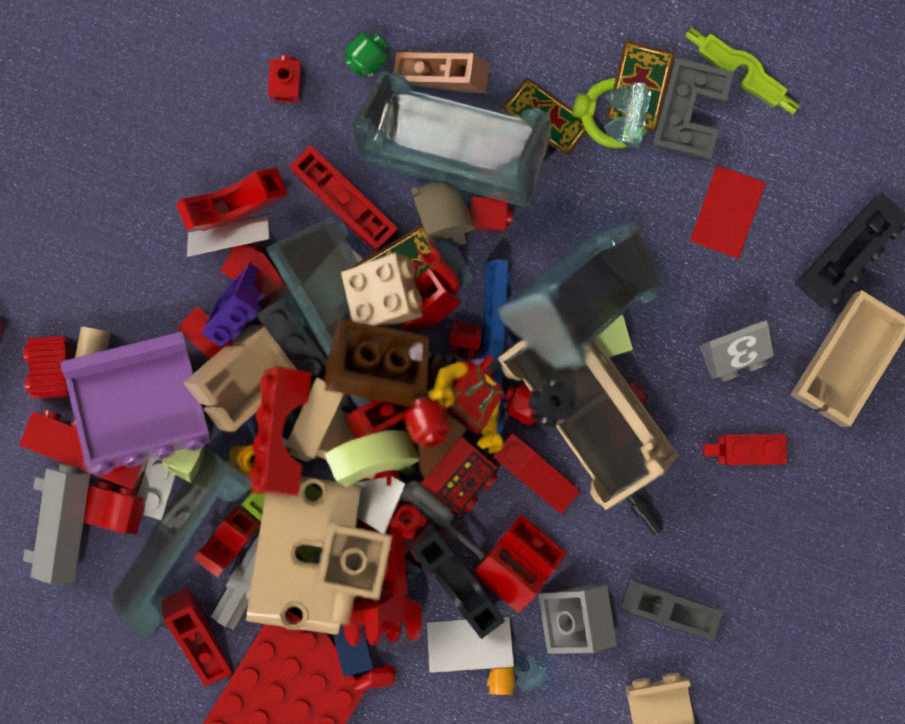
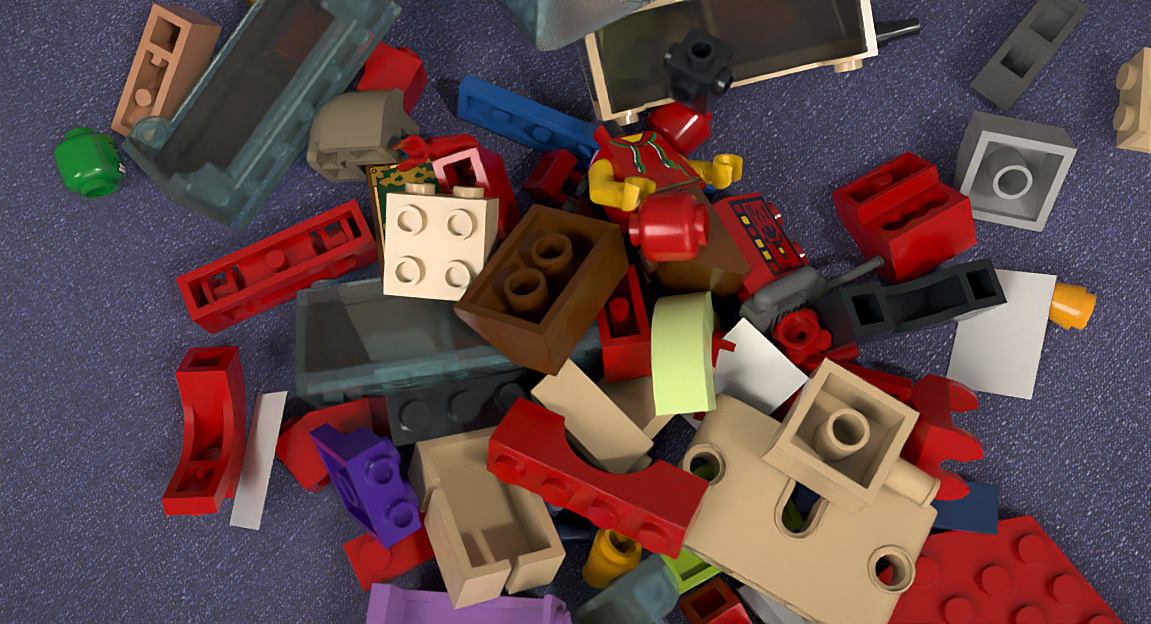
camera: 70 degrees left, 10 degrees down
red brick [268,56,303,103] -> none
red arm [351,665,396,694] -> none
red slope [492,433,580,514] -> none
clear light blue tile [513,656,550,694] -> none

